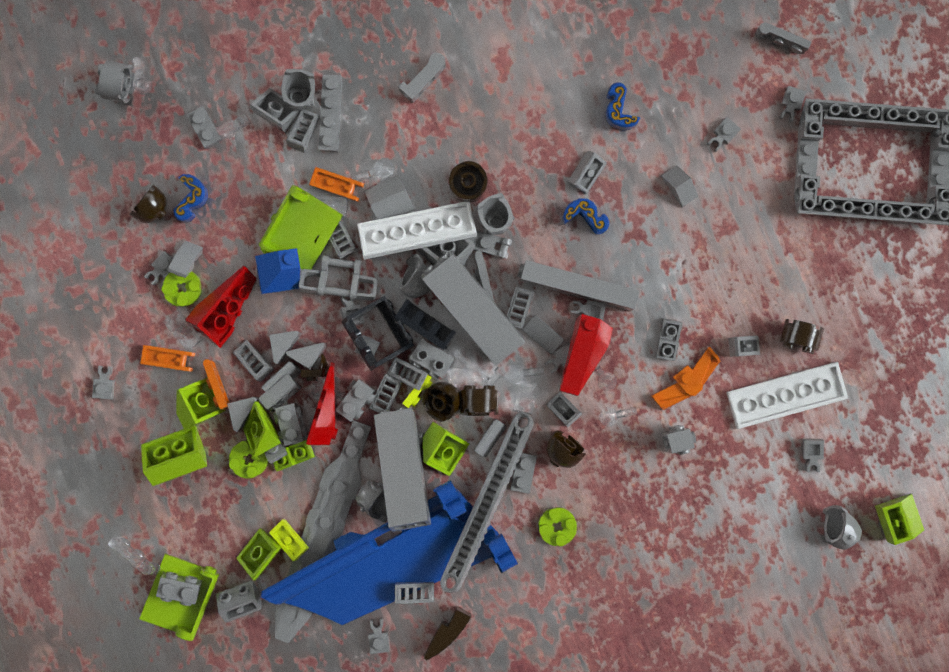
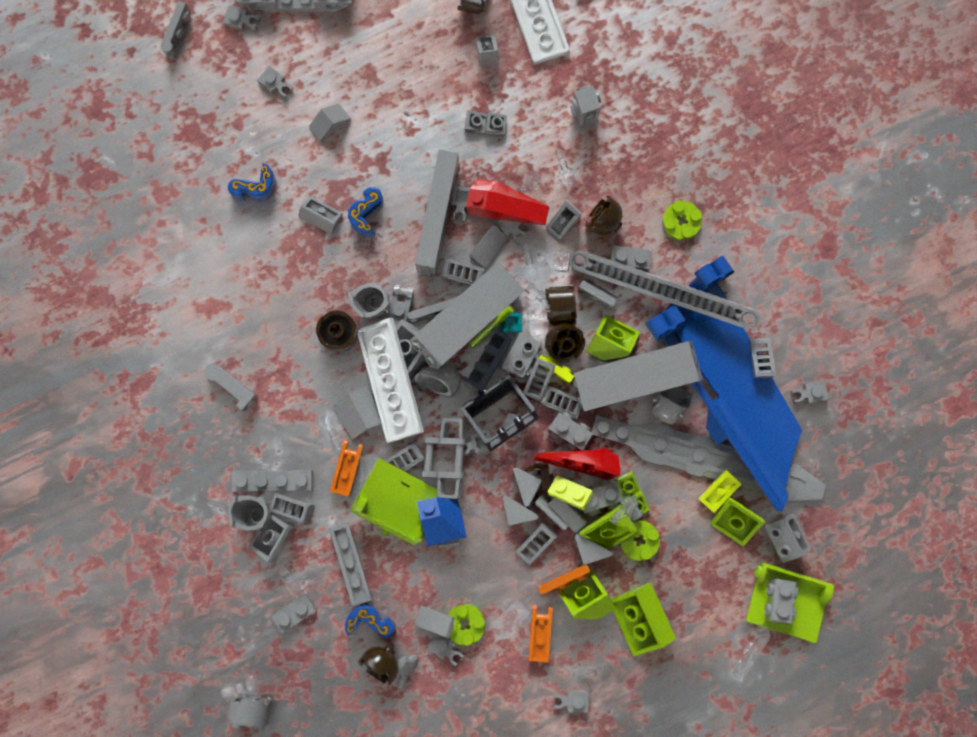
camera: 90 degrees left, 5 degrees down
red wedge [185,266,256,348] -> none
dark brown slope [424,607,471,660] -> none
orange plate [651,347,720,410] -> none
none -> light grey plate [329,523,372,606]
none -> light grey rock [397,655,418,688]
none -> lime bar [469,306,514,348]
none -> teal slope [499,313,522,334]
none -> neon yellow plate [548,475,594,511]
none -> clear plate [610,495,639,524]

